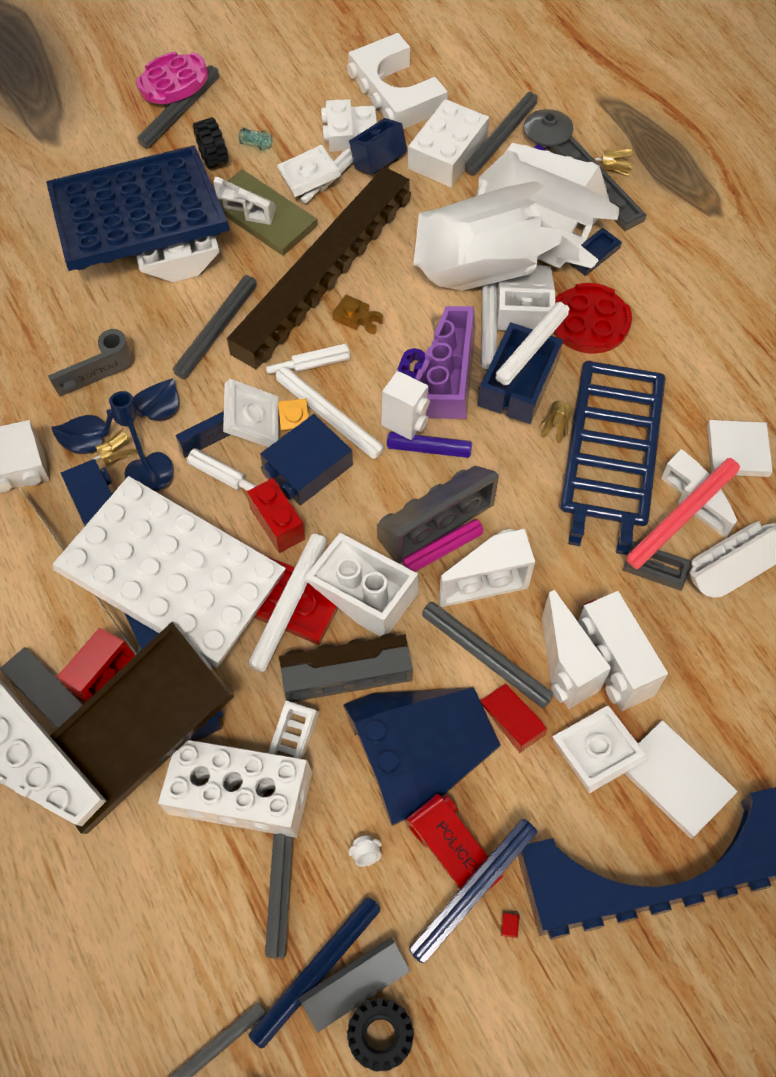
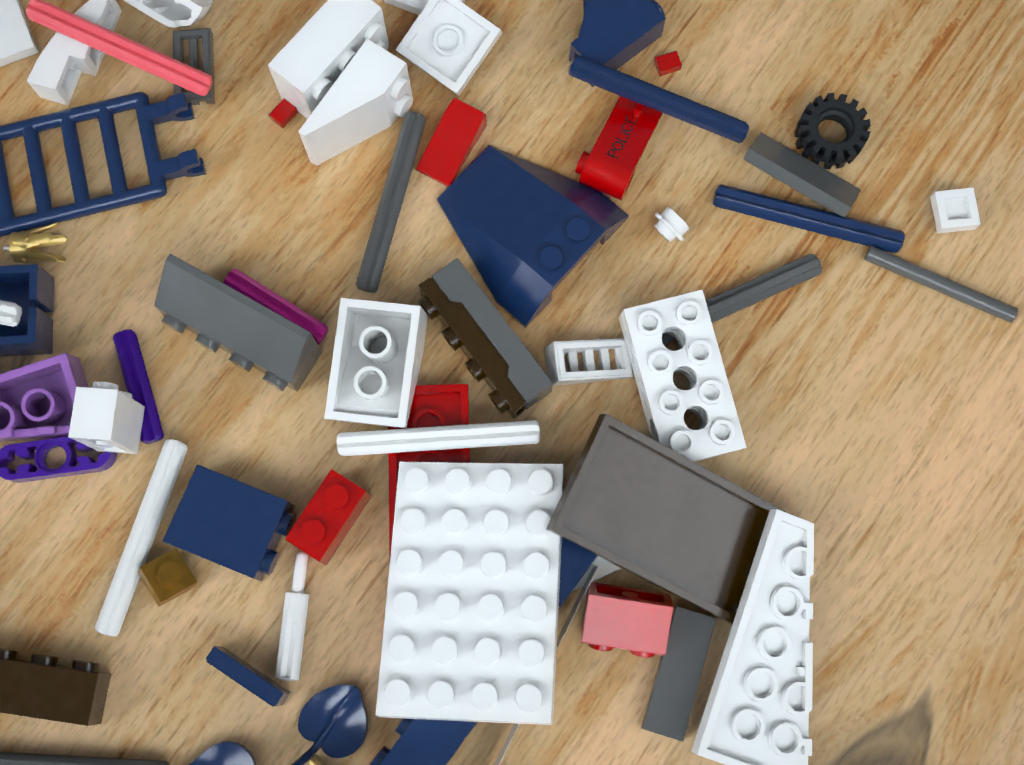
camera: 115 degrees left, 15 degrees up
white tile [223,379,279,447] -> none
white axle [266,344,350,374] -> none
white slope [438,529,535,607] -> none

